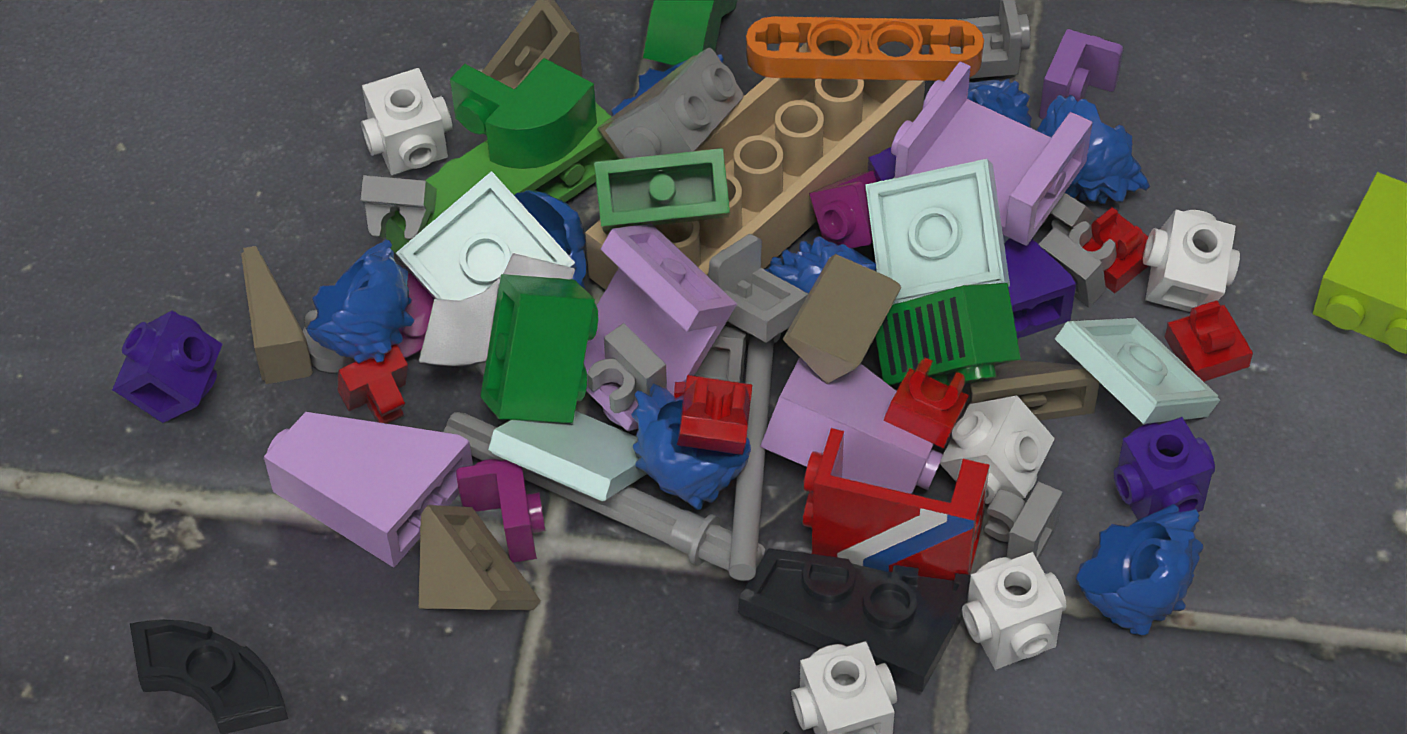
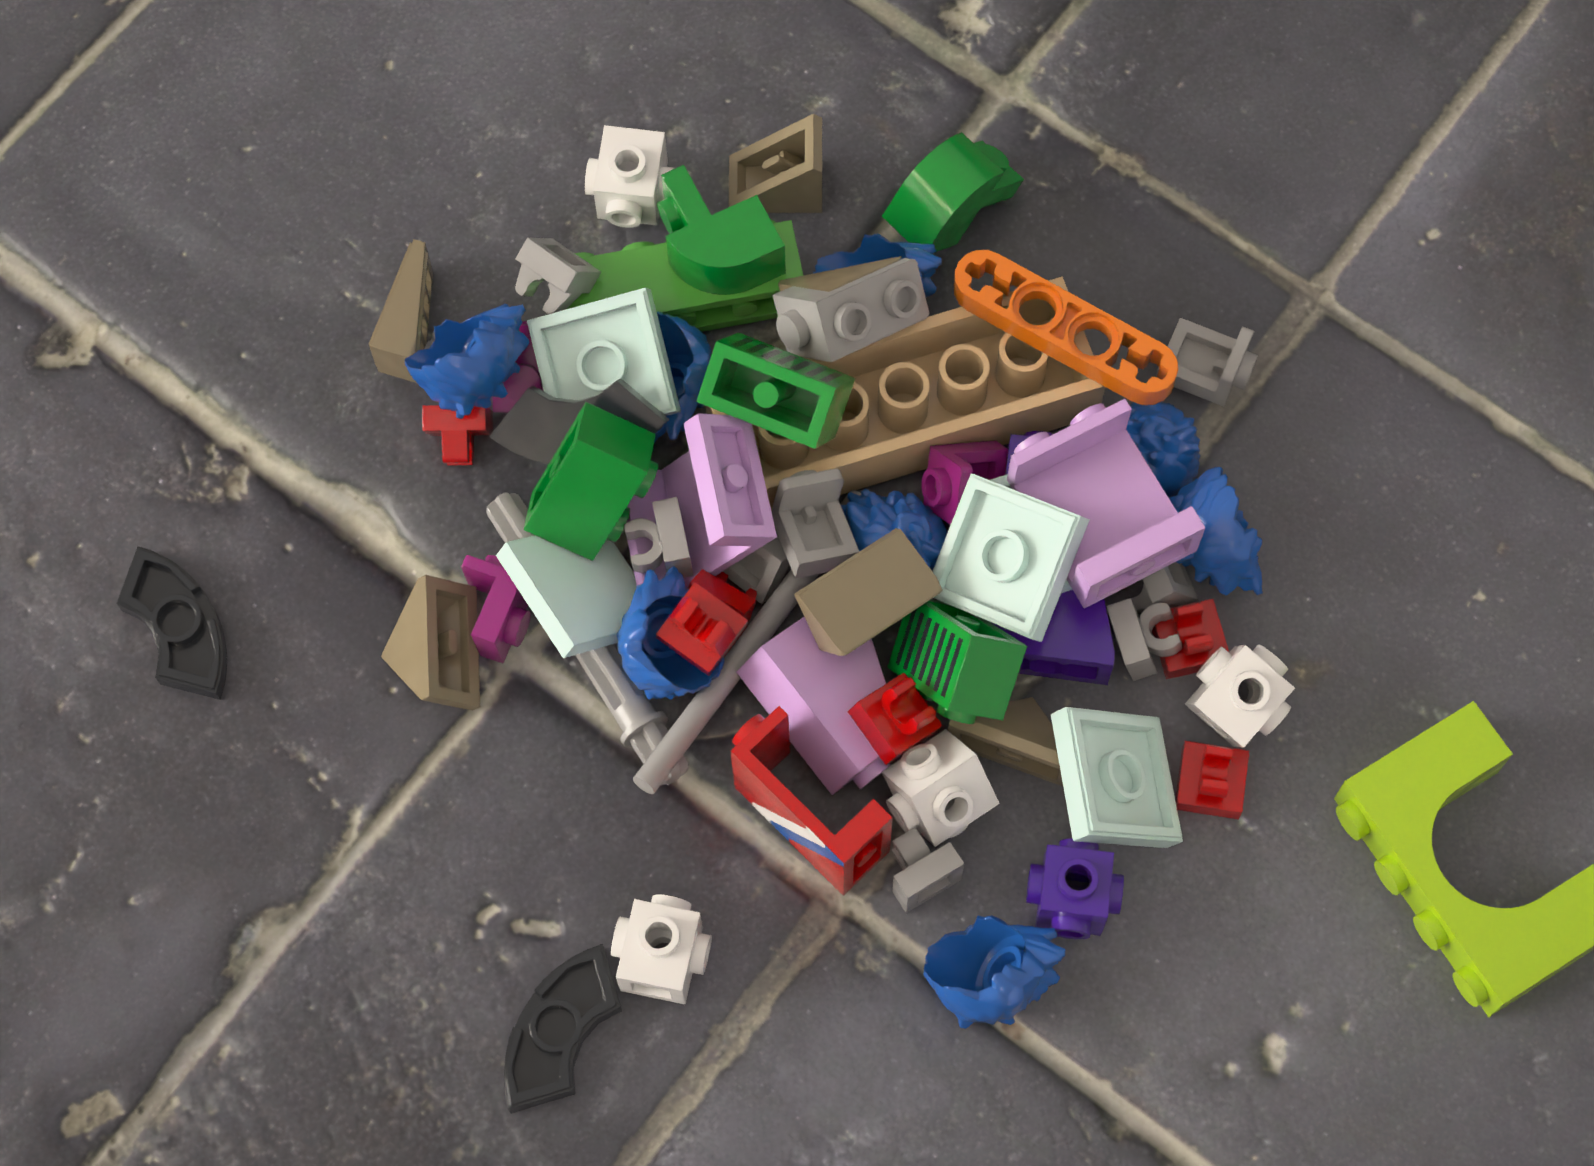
camera: 30 degrees right, 15 degrees up
dark purple brick [112,310,223,423] -> none
lavender slope [264,412,473,568] -> none
black wing [738,548,971,692] -> none
white brick [962,552,1066,670] -> none
medium lavender bracket [1039,29,1123,119] -> none

